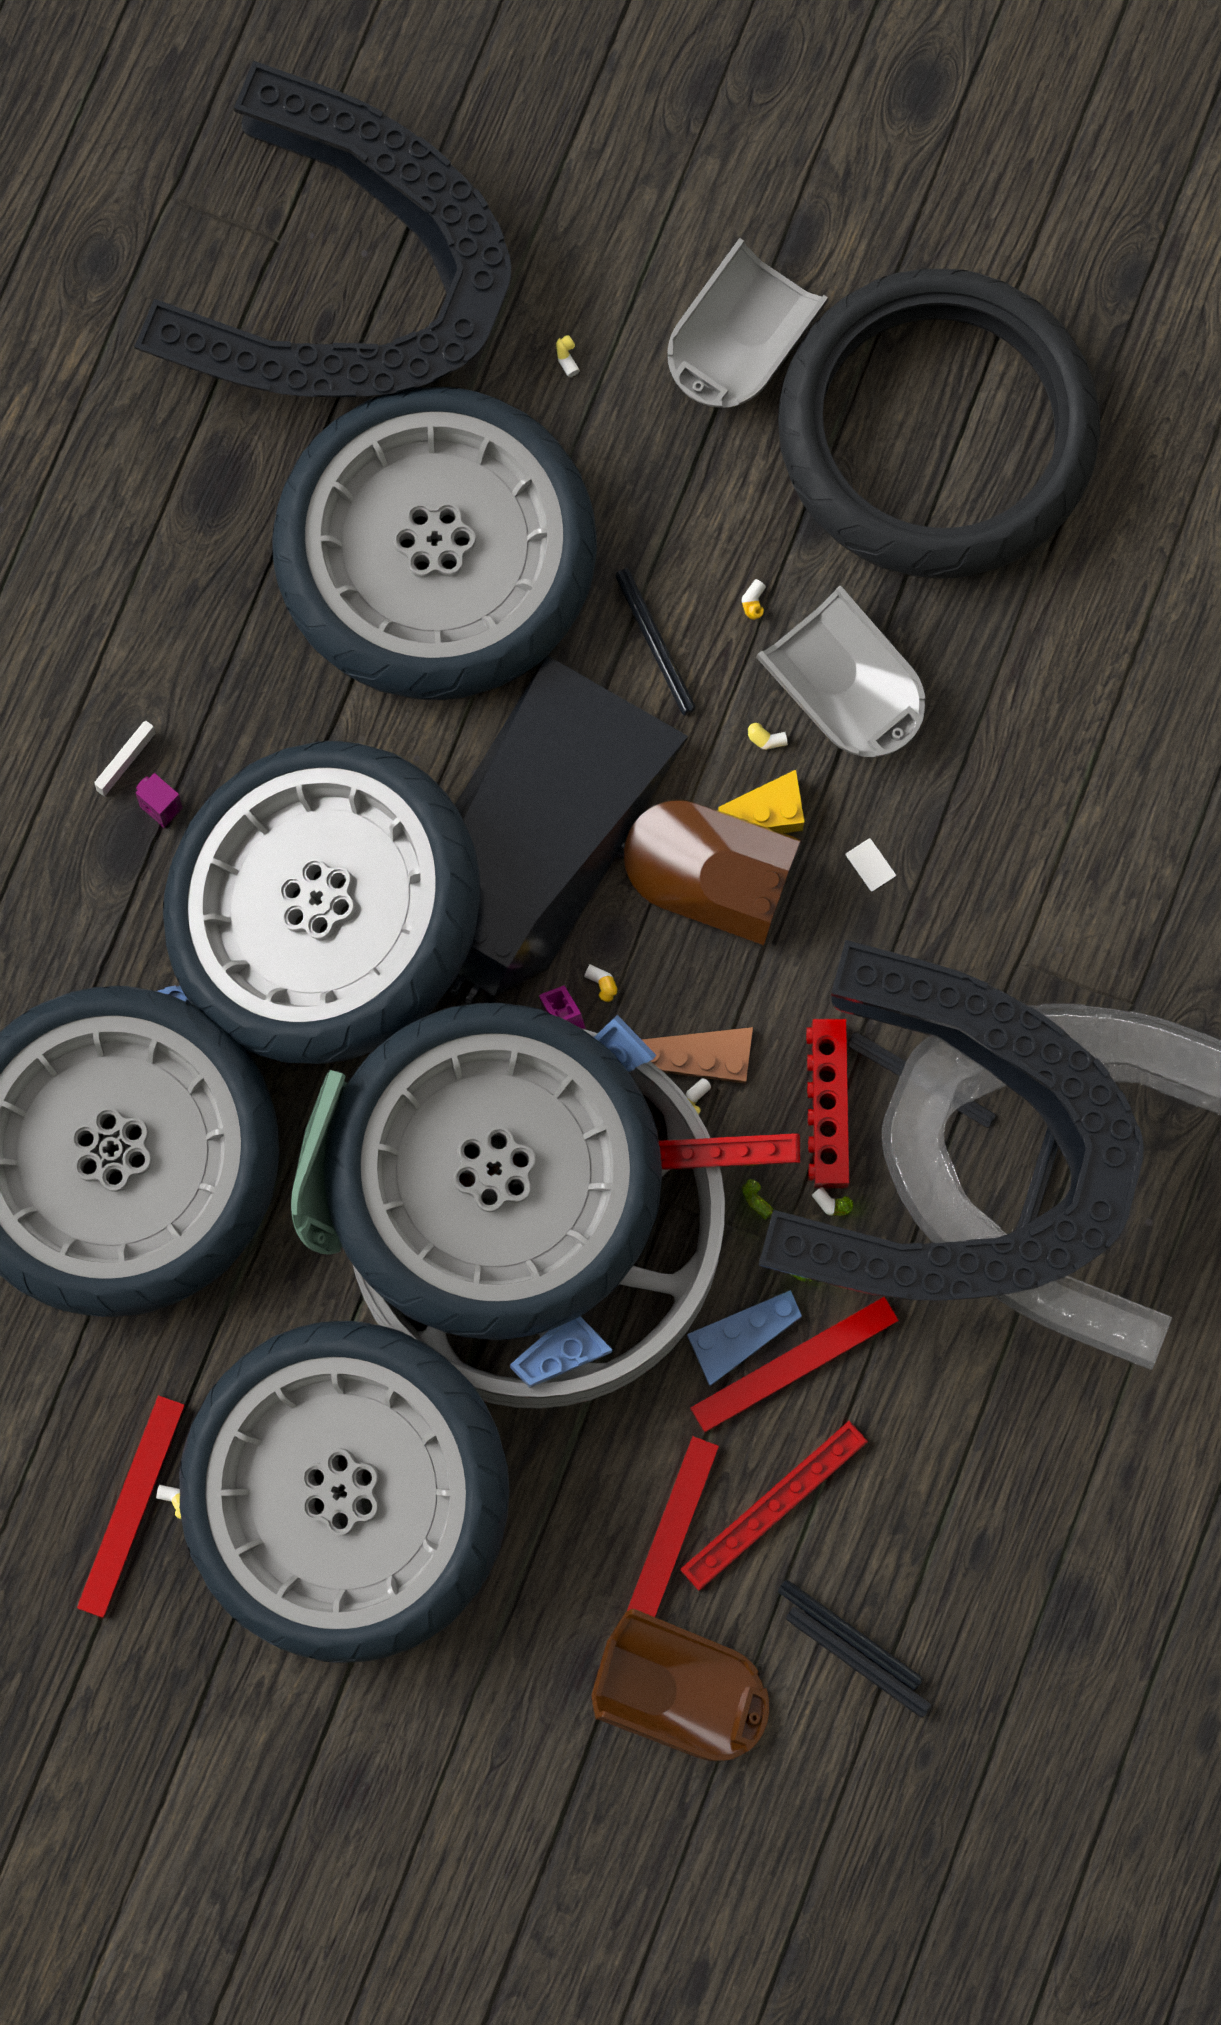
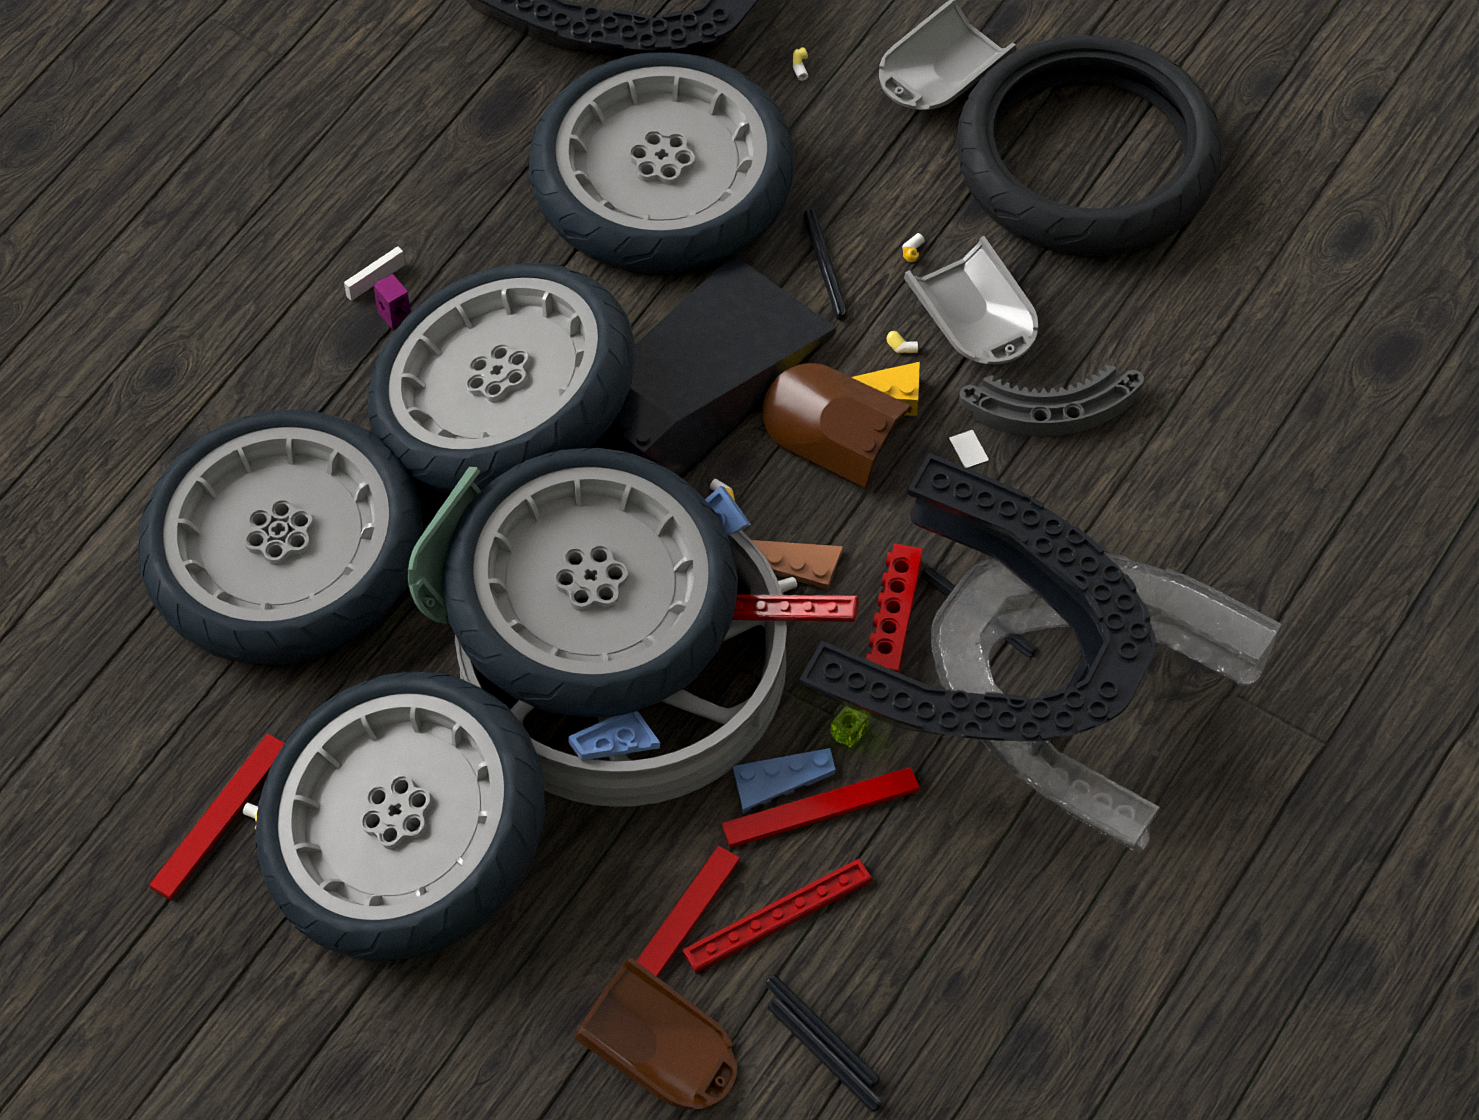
camera: 15 degrees right, 20 degrees down
none -> dark grey gear [959,365,1144,436]

